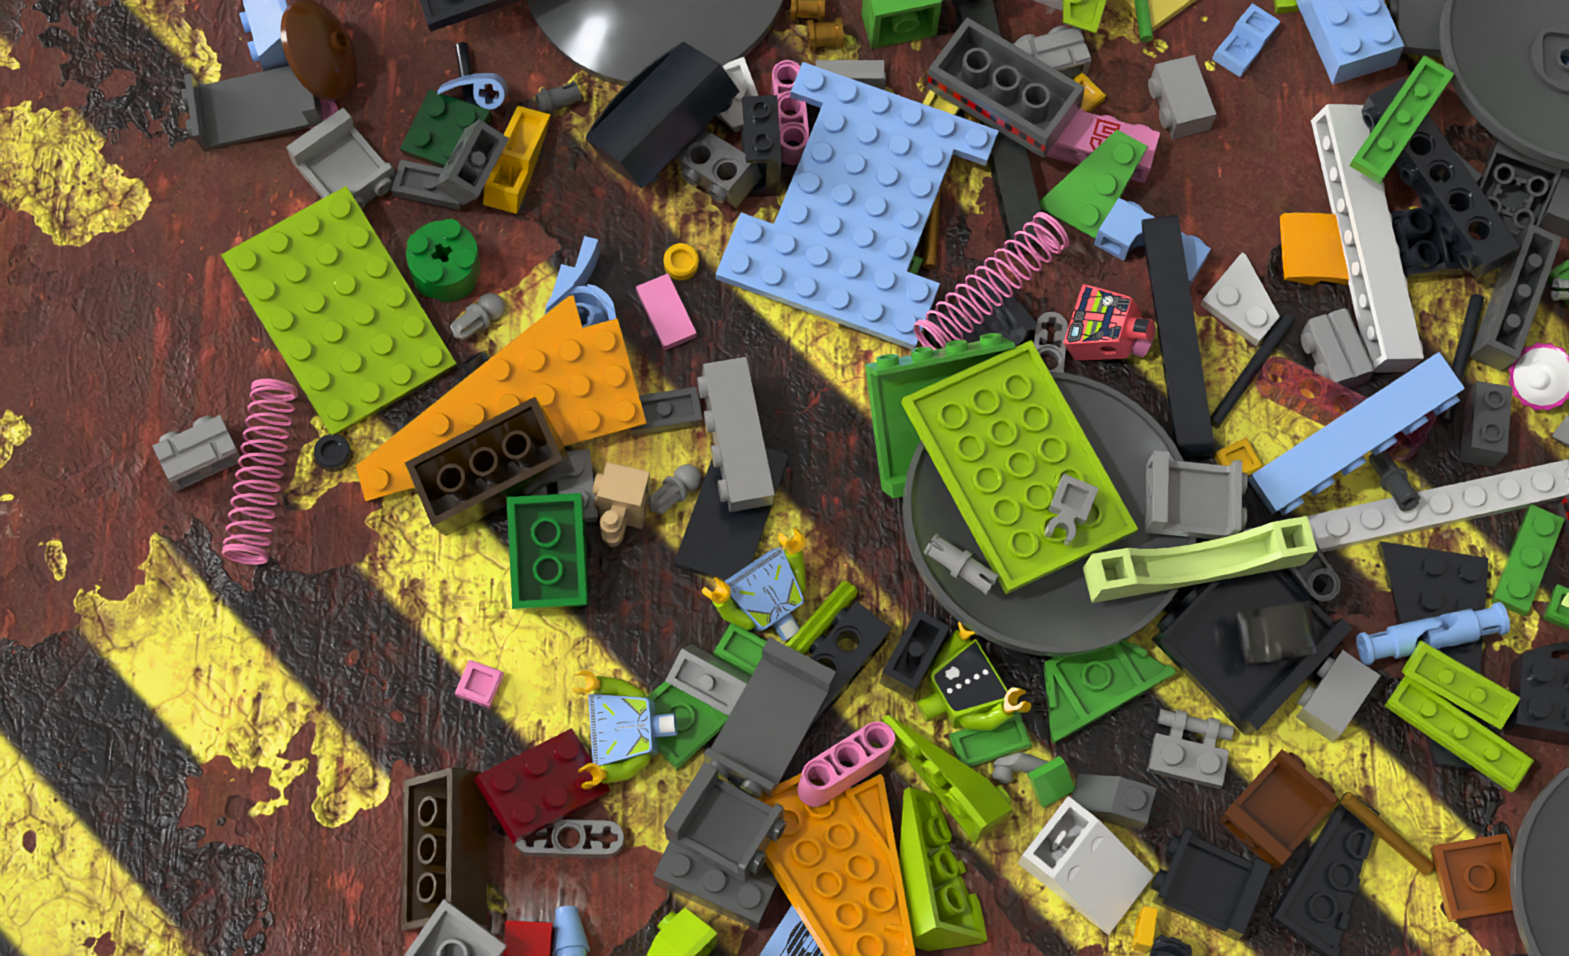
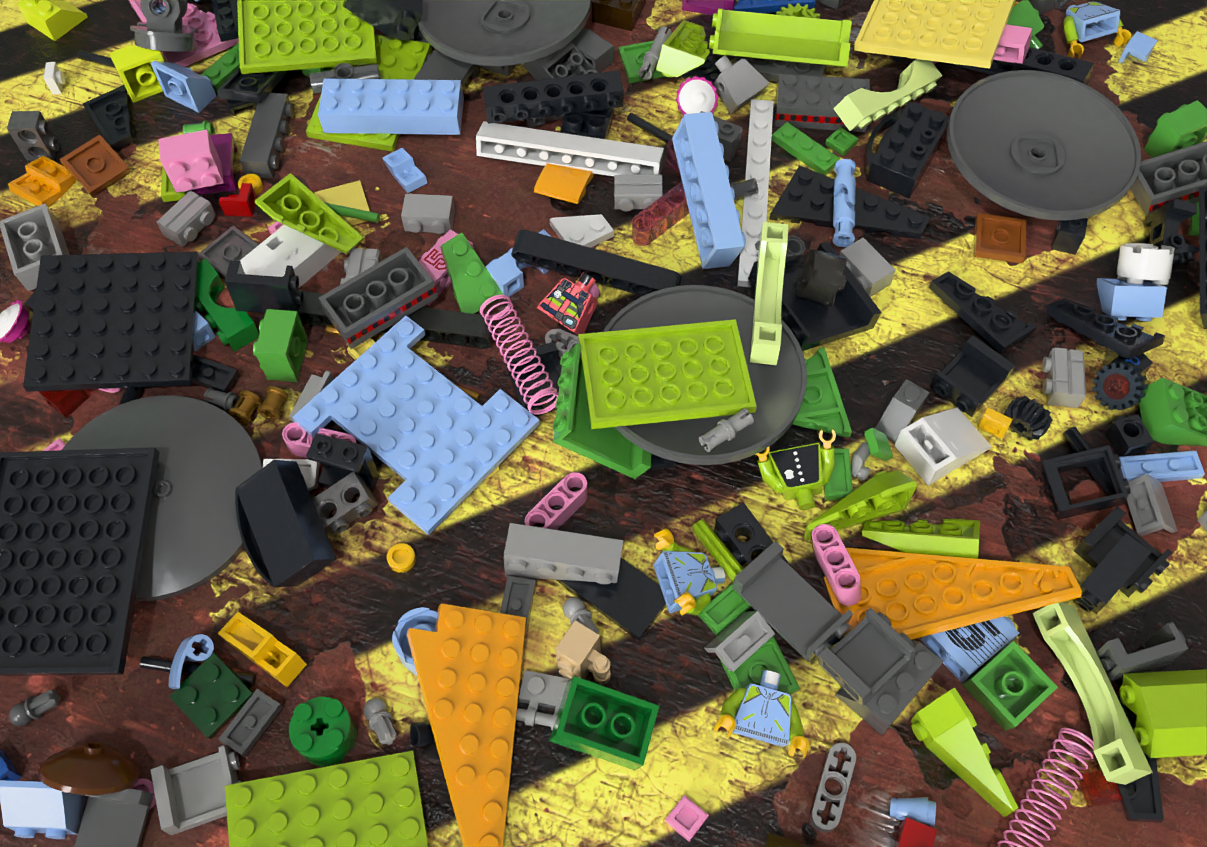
camera: 65 degrees left, 10 degrees down
dark brown slope [405,397,575,536] -> none
dark grey brick [434,119,509,205] -> none
dark red plate [474,728,611,844] -> none
dark grey pin [535,81,581,115] -> none
light blue slope [552,236,600,295] -> none
bright pink tile [636,274,697,351] -> none
black brick [879,609,950,701] -> none
light grey plate [1045,474,1099,546] -> none
light grey panel [1144,451,1248,540] -> none
light grey plate [1147,709,1234,789] -> none
black bar [1210,313,1295,428] -> none
yellow tile [1213,437,1264,478] -> none
reddish brown panel [1217,749,1339,872] -> none
pearl gold bar [1341,792,1434,876] -> none
bright green plate [1349,56,1454,184] -> none
lime tile [1384,675,1534,793] -> none
lime plate [1401,640,1521,730] -> none
dark grey brick [1469,223,1562,371] -> none
none -> bright pink beam [525,472,588,530]

